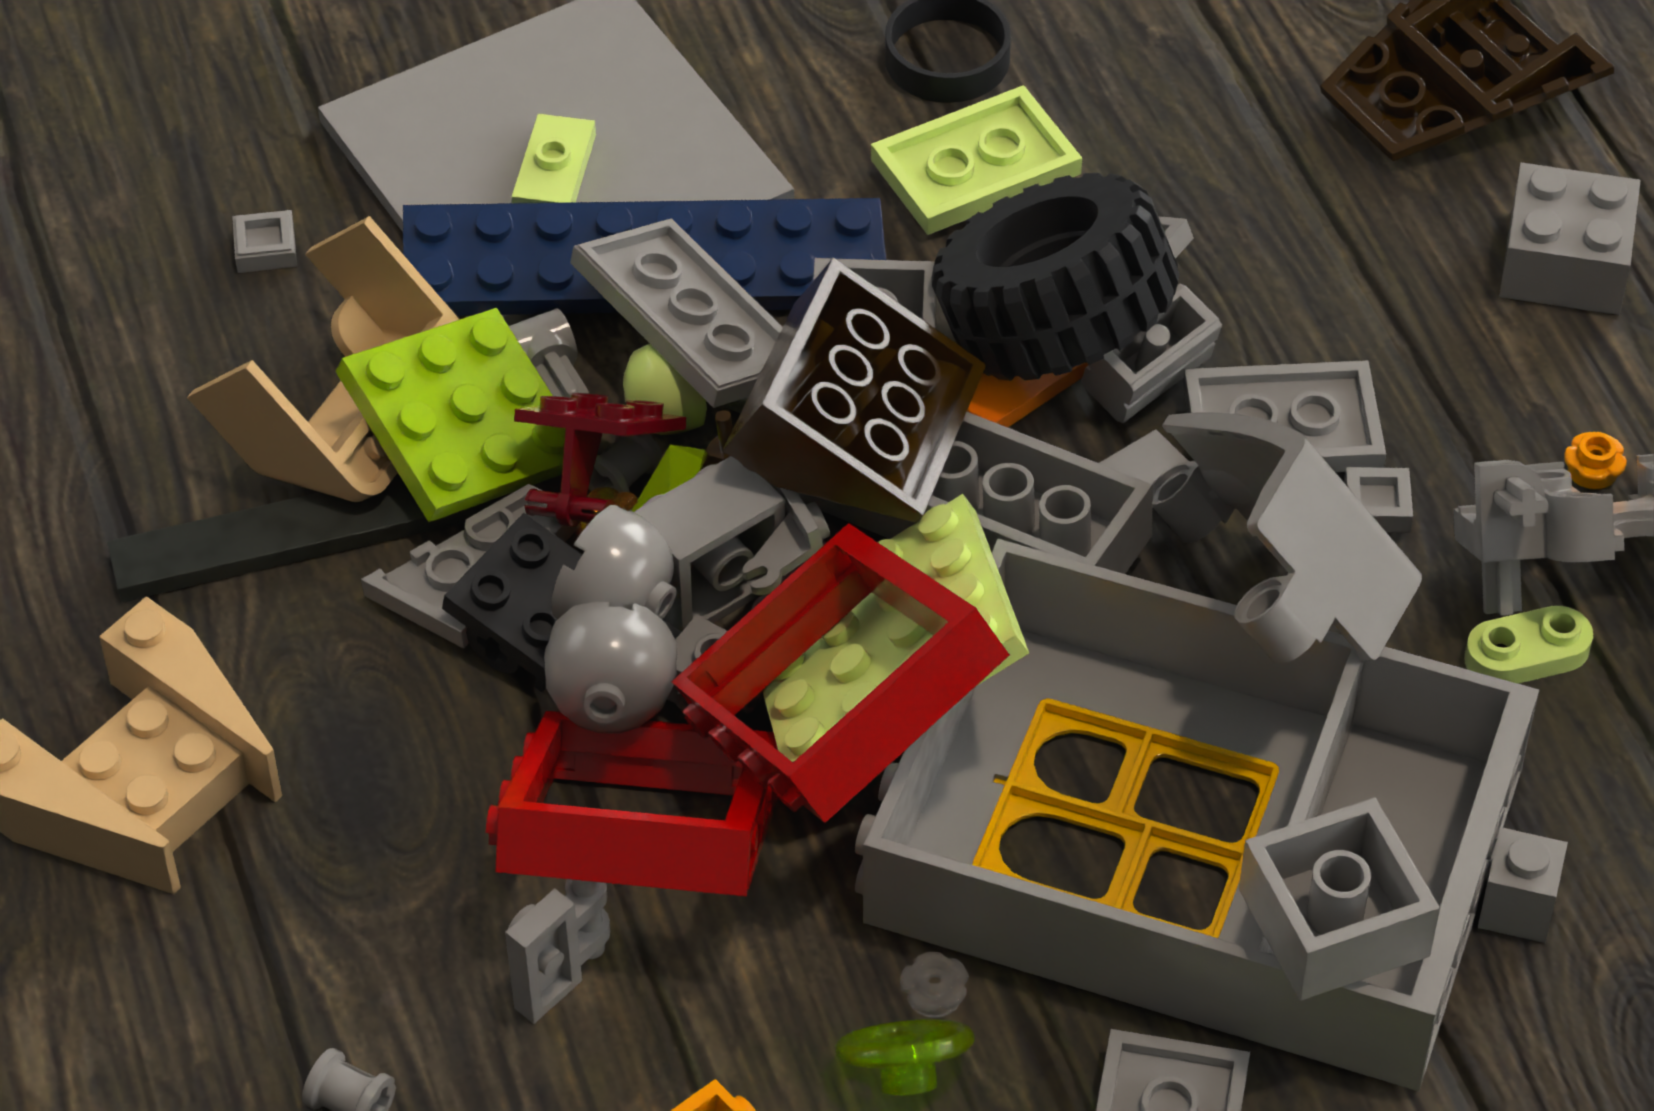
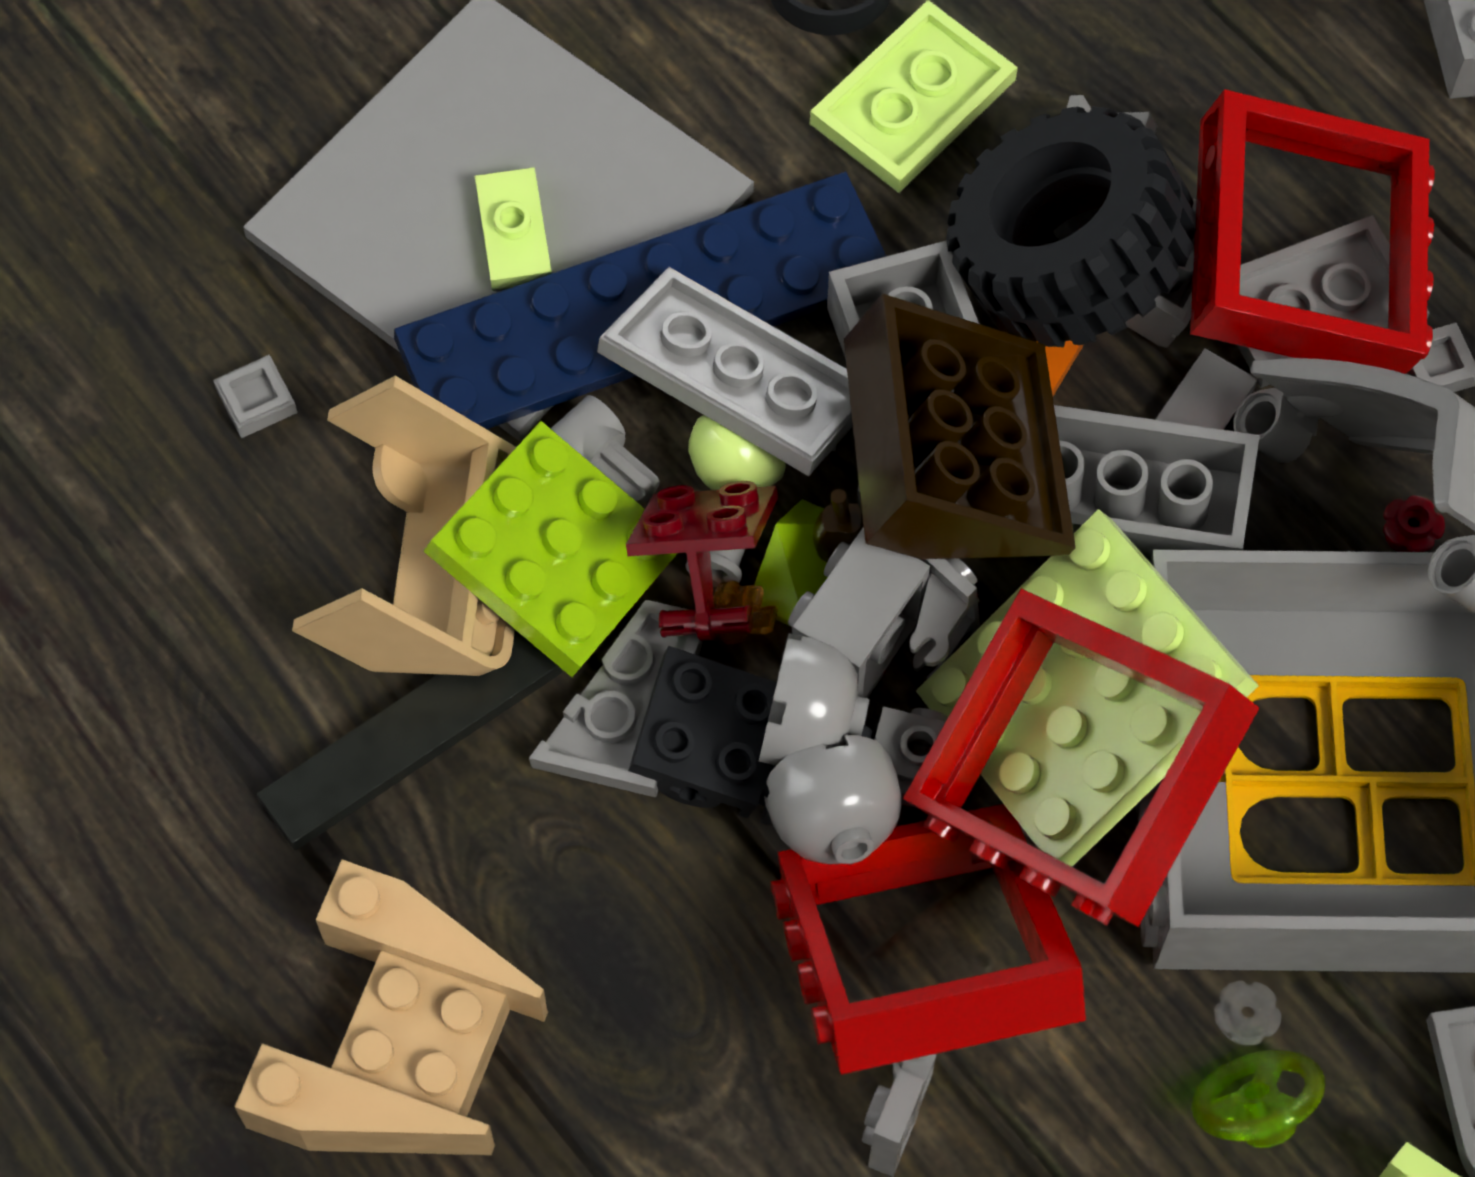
camera: 20 degrees left, 15 degrees up
none -> red window [1190,89,1435,374]

